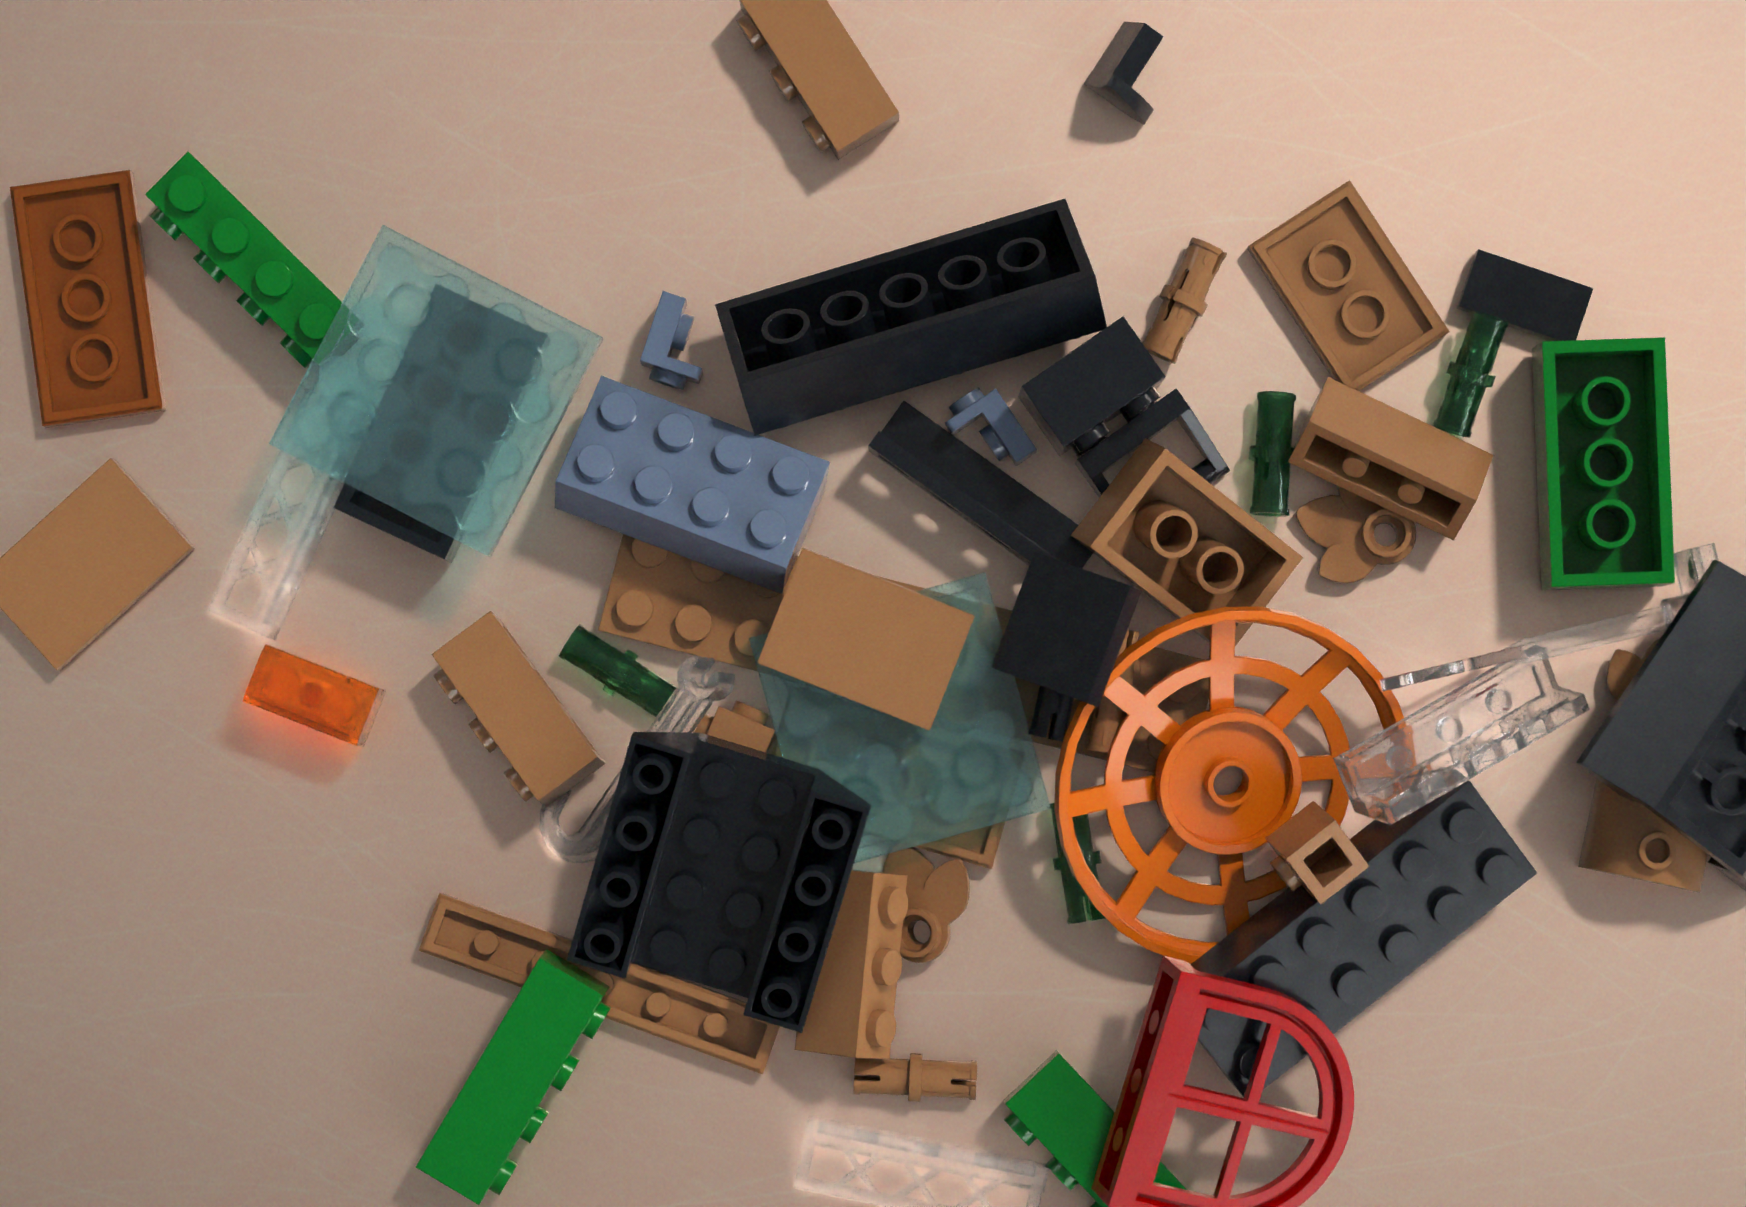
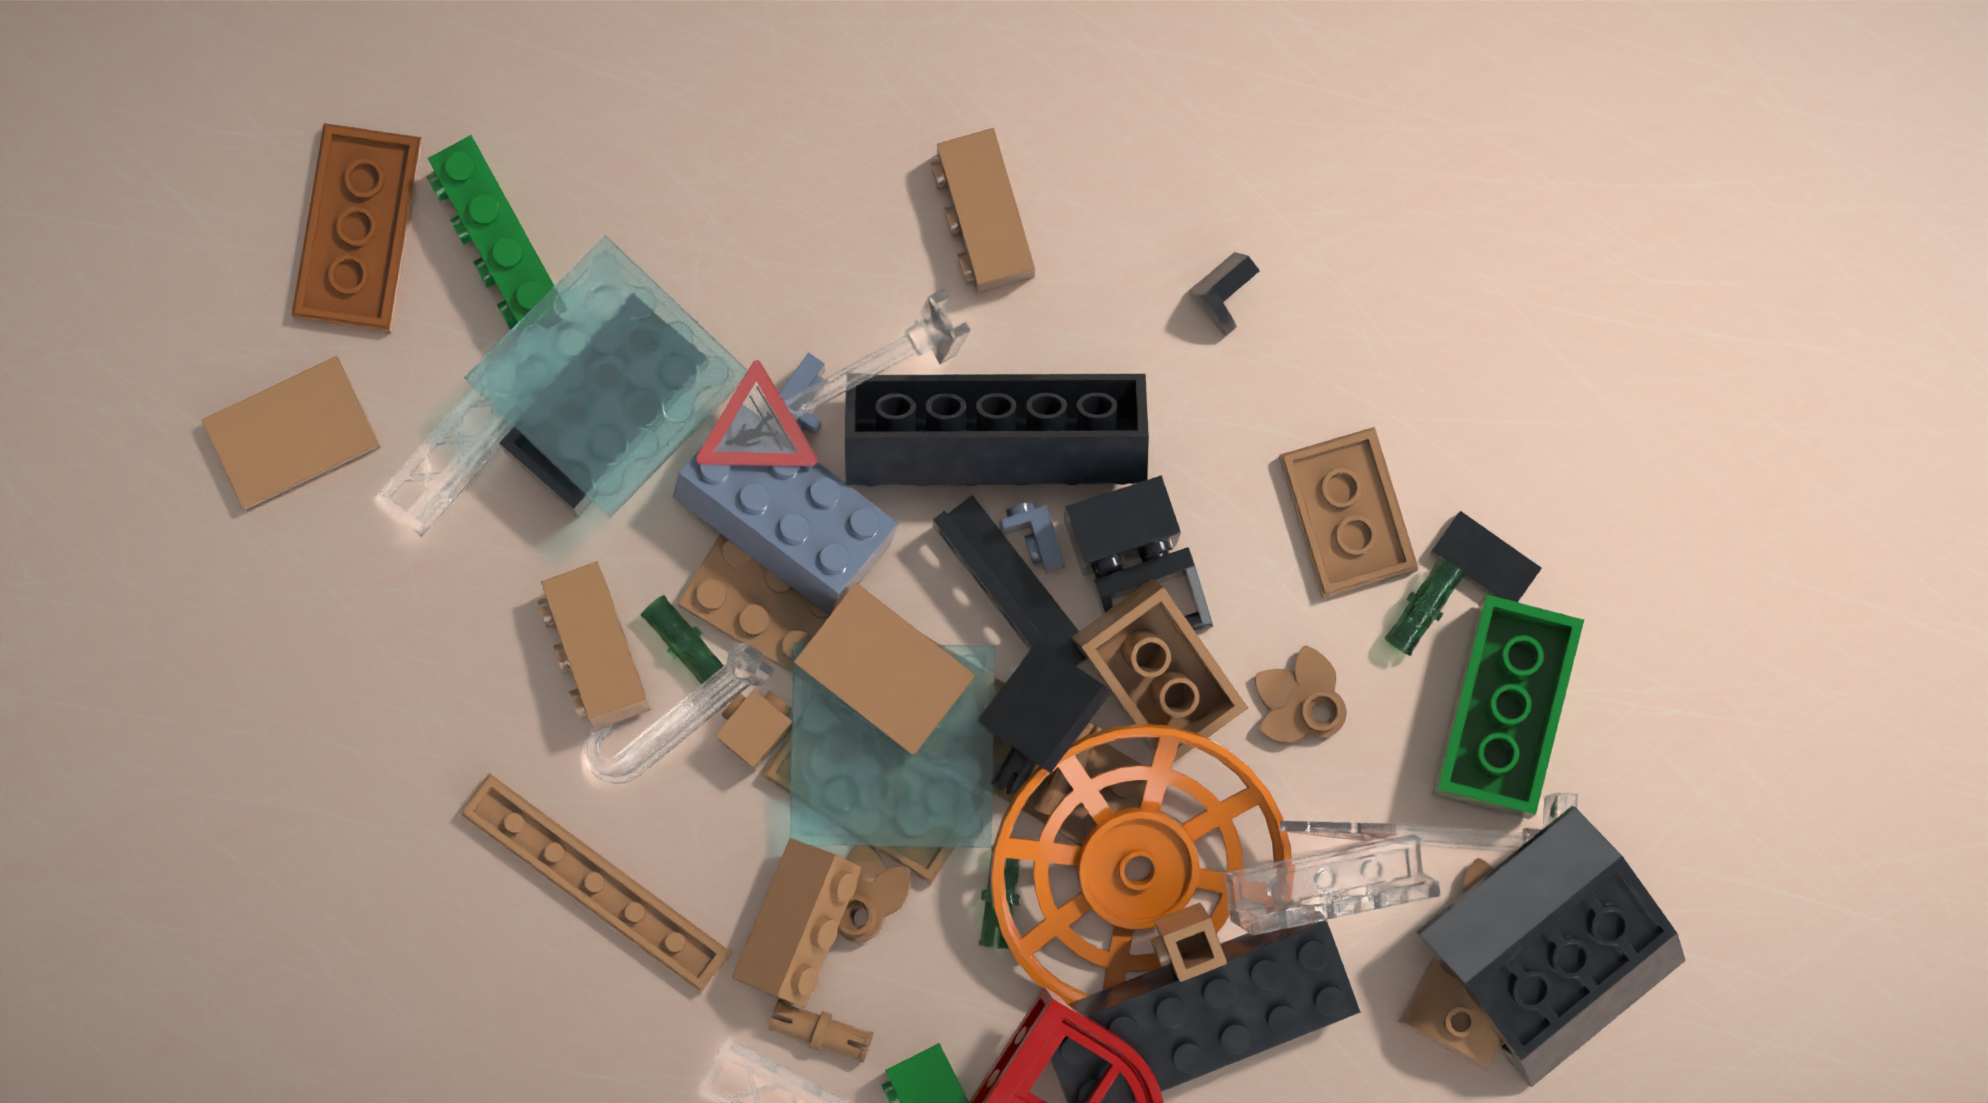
camera: 10 degrees right, 5 degrees down
clear orange brick [243,644,386,747] -> none
green brick [416,949,611,1205] -> none
black slope [567,732,871,1033] -> none
medium nougat pin [1143,238,1227,364] -> none
clear green pin [1248,391,1296,517] -> none
medium nougat brick [1288,377,1493,541] -> none
none -> clear piece [696,288,971,467]

